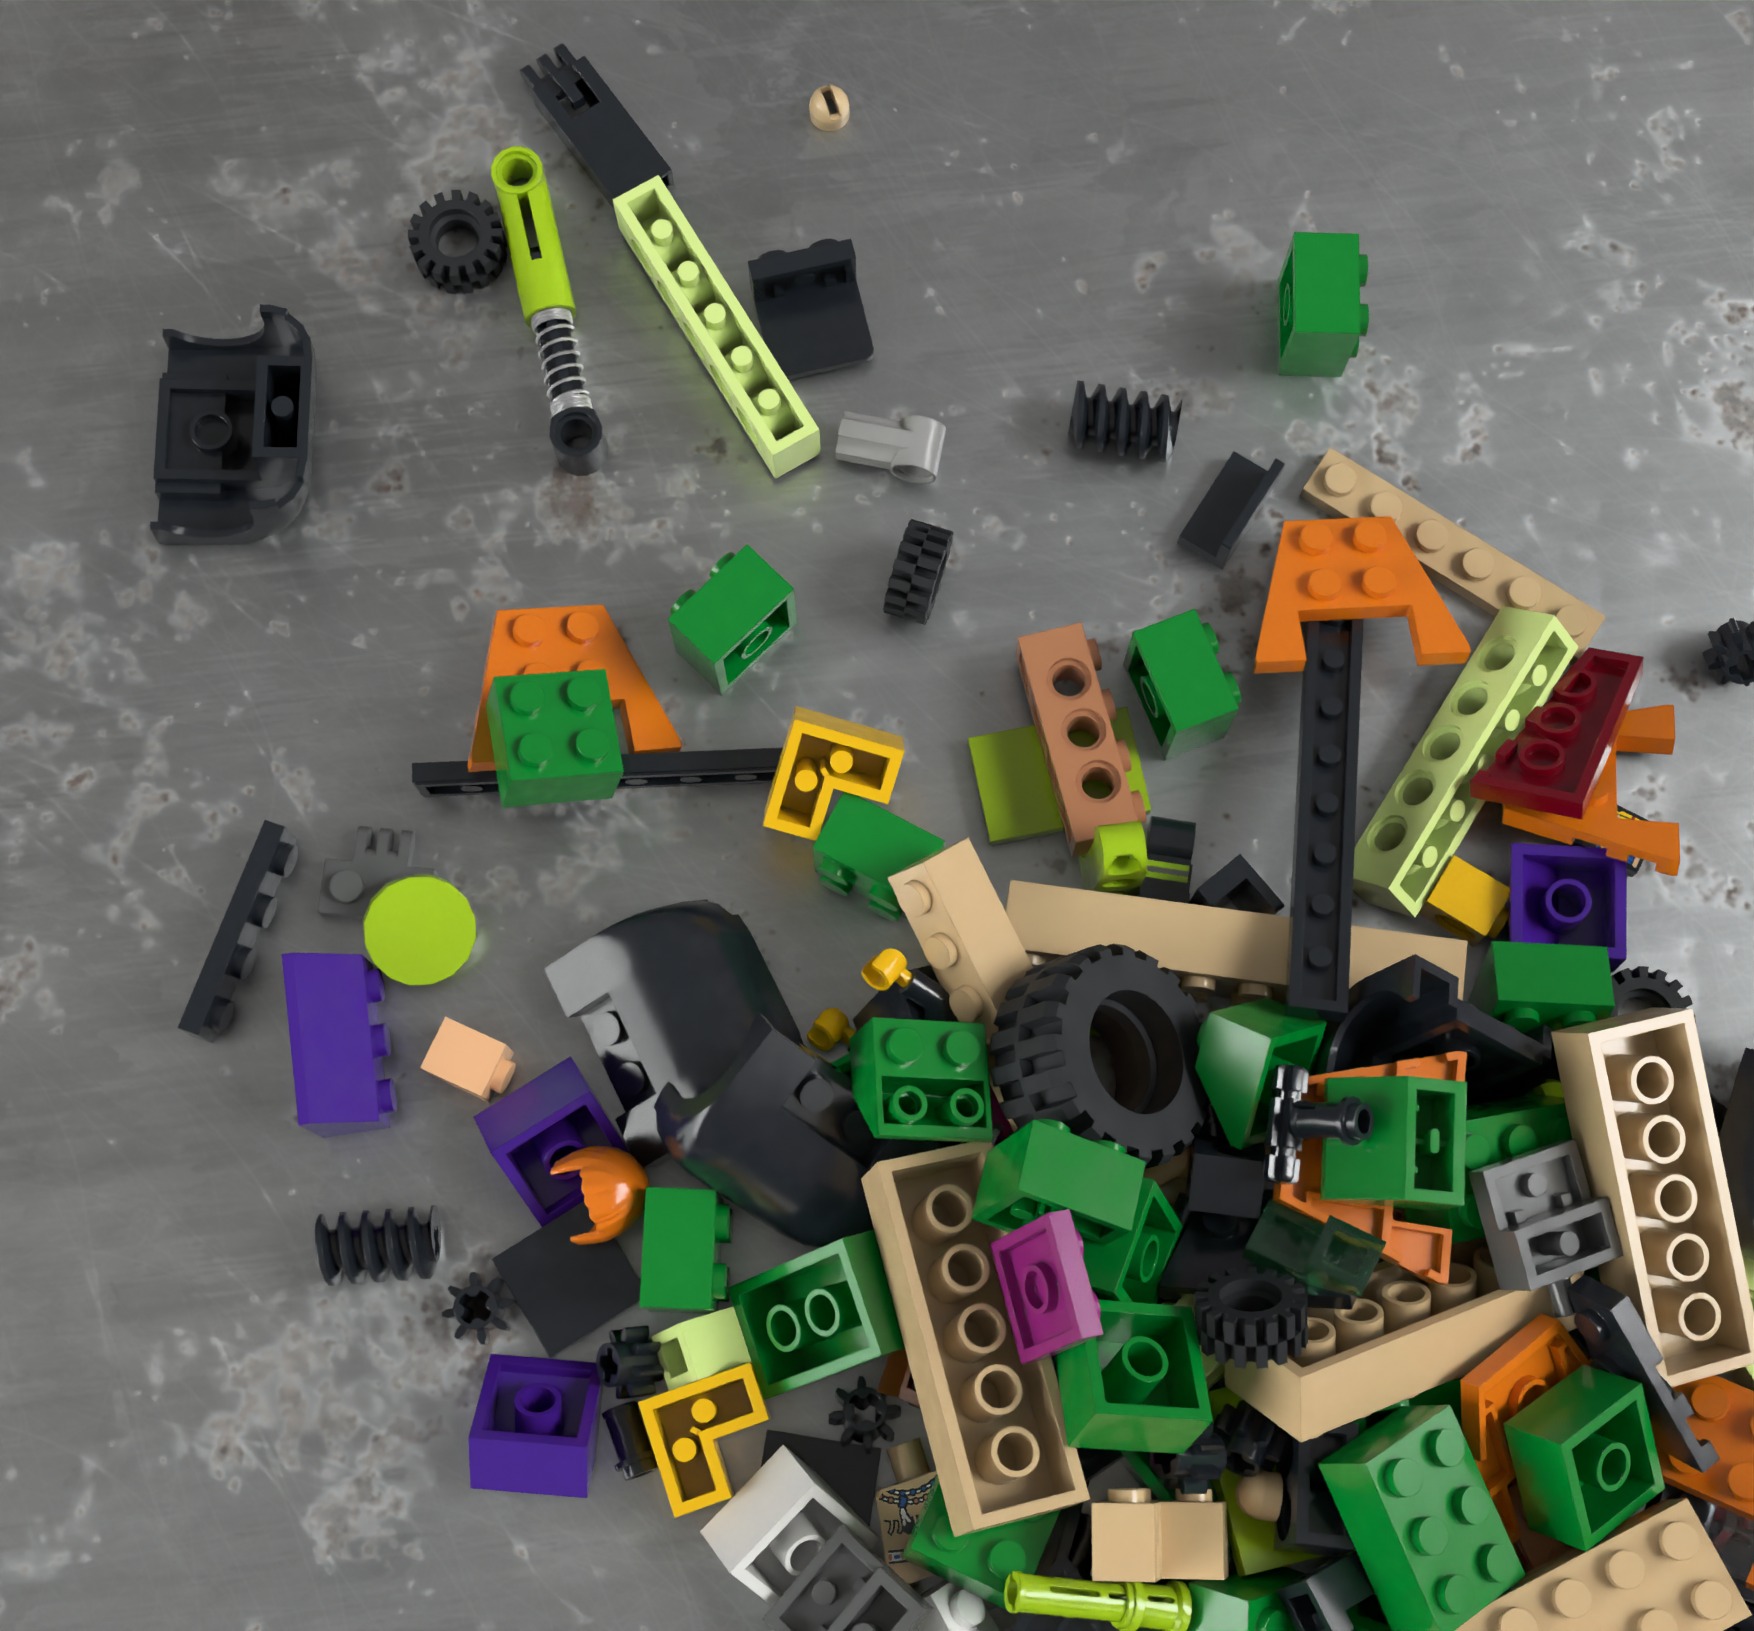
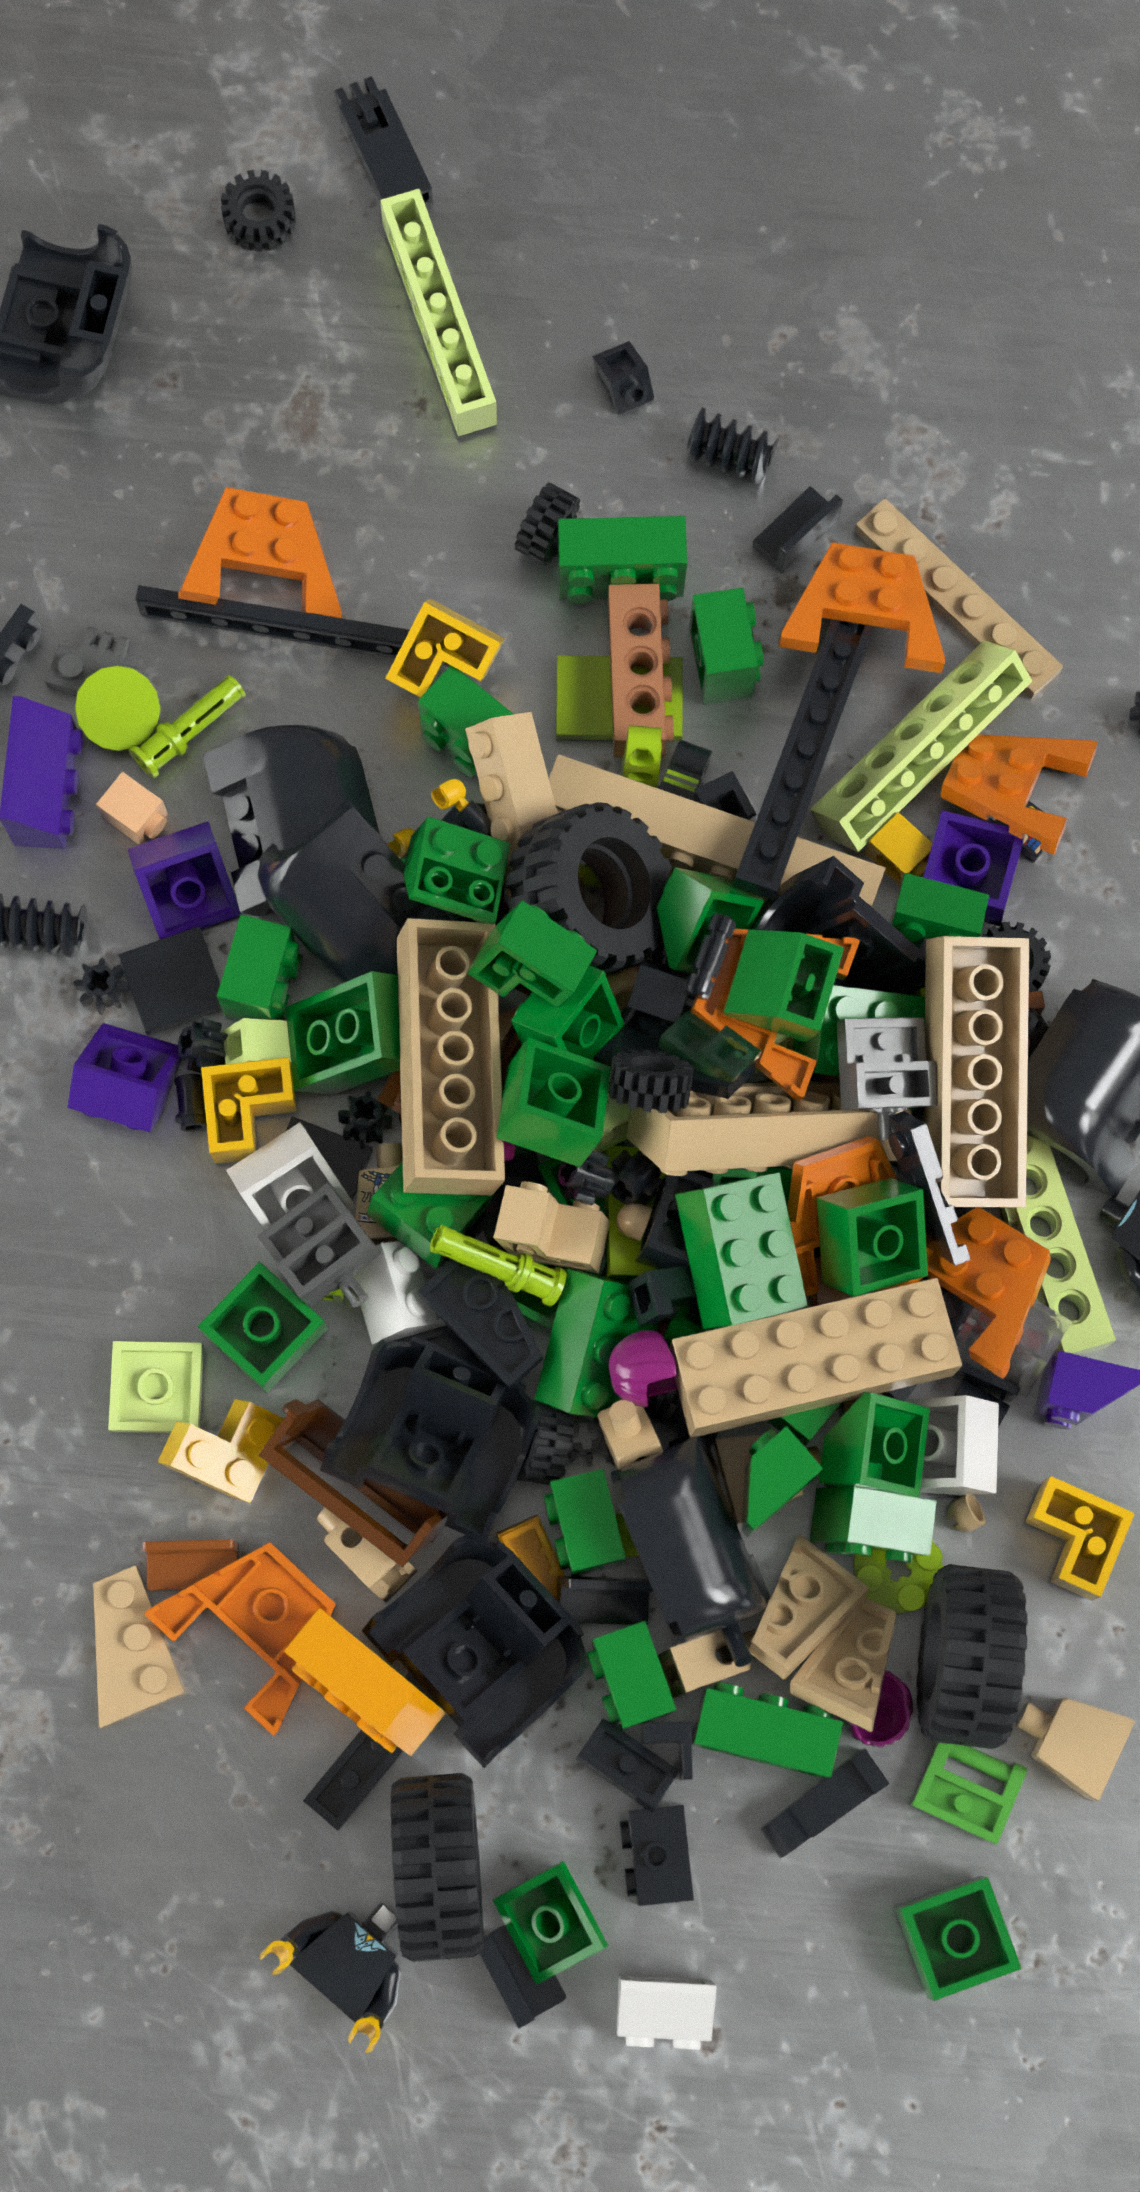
camera: 10 degrees right, 0 degrees up
green brick [486,669,624,808] -> none
piece [491,146,608,476] -> none
orange hair [550,1146,650,1245] -> none
green brick [668,544,798,695] -> none
black bracket [748,239,874,380] -> none
tan hinge [809,84,850,131] -> none
light grey piece [835,411,947,484] -> none
magenta plate [990,1209,1104,1365] -> none
green brick [1278,232,1369,377] -> none
black pin [1290,1096,1374,1146] -> none
dark red wing [1470,647,1644,820] -> none
none -> lime pin [129,675,246,779]
none -> green brick [558,516,687,604]
none -> black bracket [592,341,654,414]

